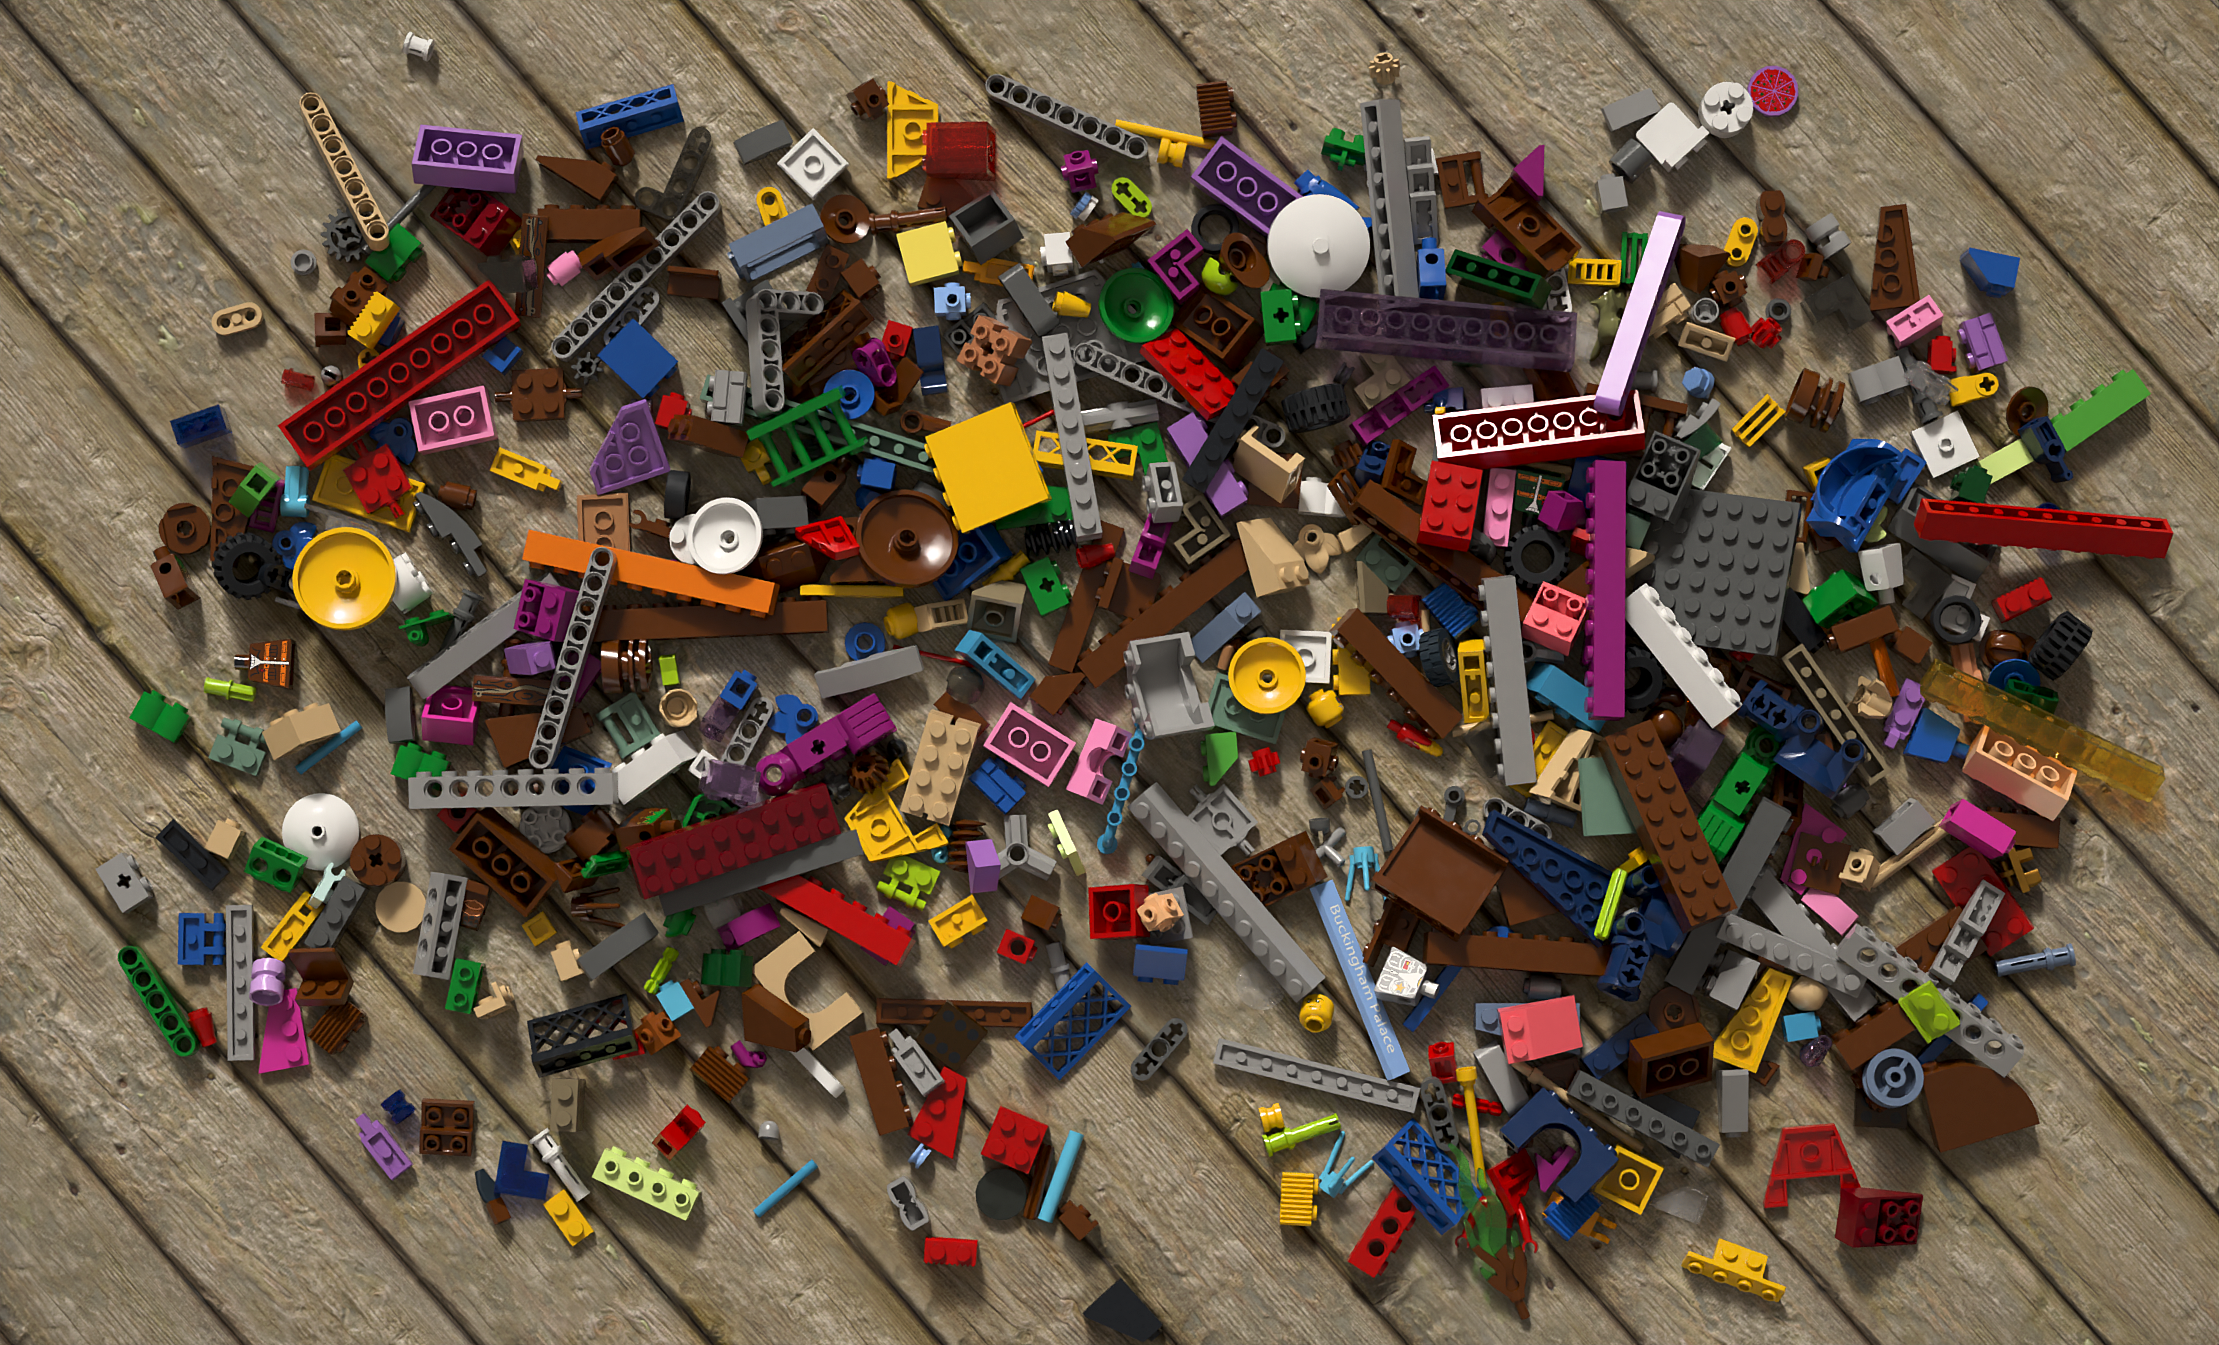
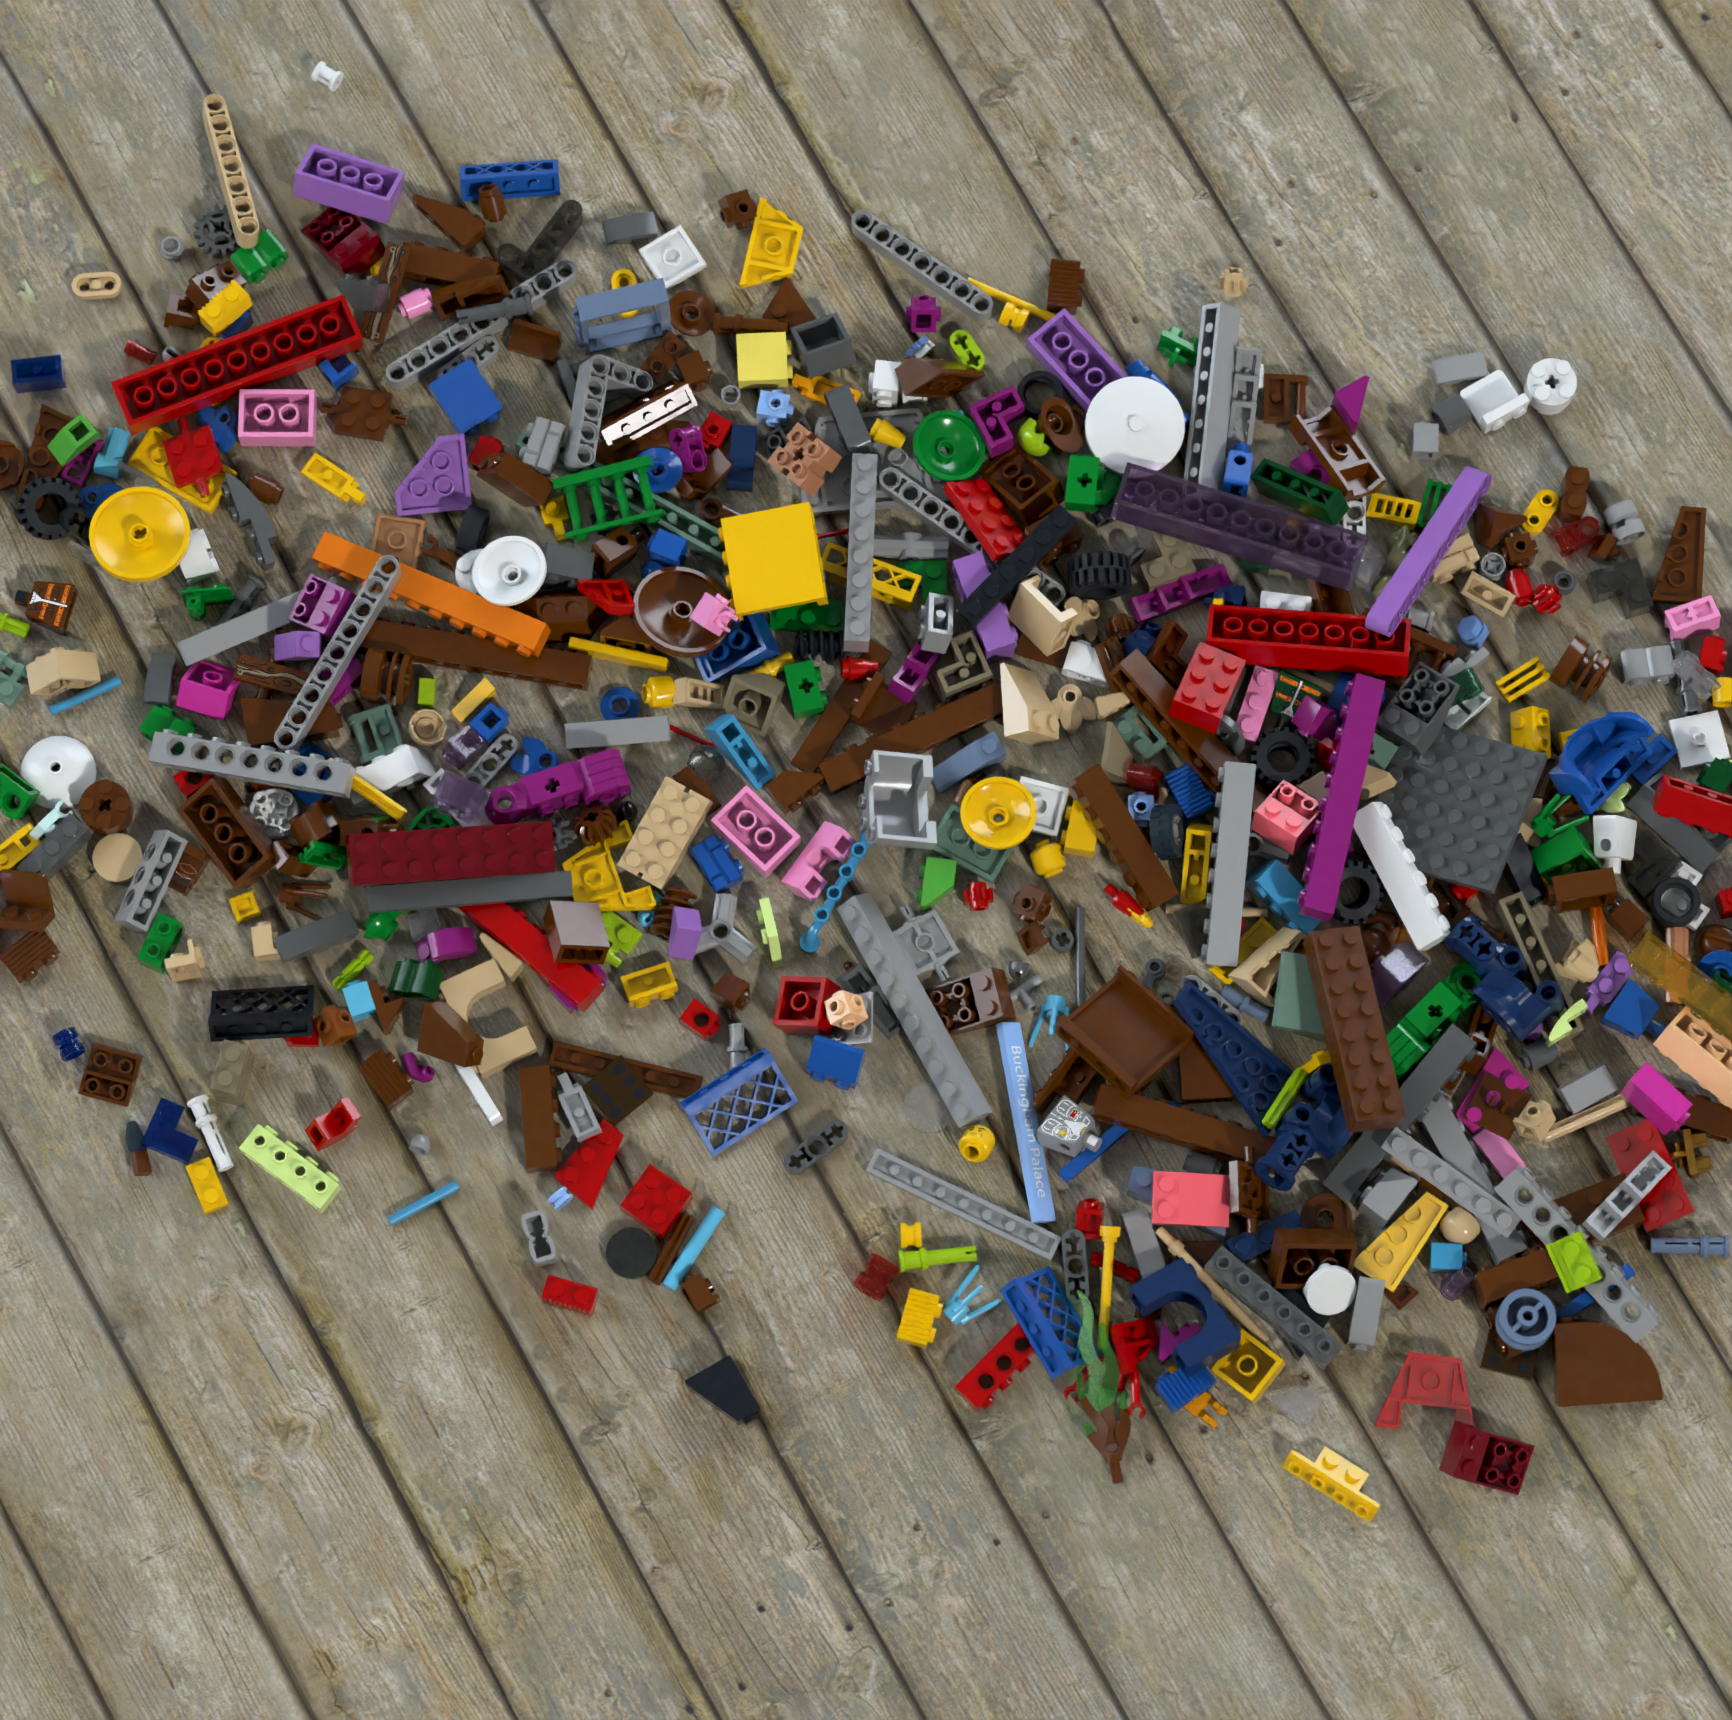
camera: 10 degrees right, 10 degrees down
medium lavender hinge [355,1113,414,1181] -> none
dark grey bar [361,185,436,256] -> none
dark grey gear [571,352,604,386] -> none
clear red slope [922,121,996,181] -> none
tile [1747,66,1798,117] -> none
none -> yellow axle [325,758,407,821]
none -> yellow piece [451,677,497,724]
none -> dark grey pin [456,293,533,325]
none -> brick [543,900,610,965]
none -> bright pink brick [690,592,738,637]
none -> light grey hinge [721,385,741,405]
none -> clear red wheel [853,1253,900,1302]
none -> tan plate [1064,596,1100,642]
none -> reddish brown plate [1228,1146,1270,1235]
none -> white tile [1303,1263,1357,1315]
none -> yellow bracket [1510,706,1551,759]
none -> green plant [1530,794,1589,838]
none -> yellowish green slope [1545,998,1588,1047]

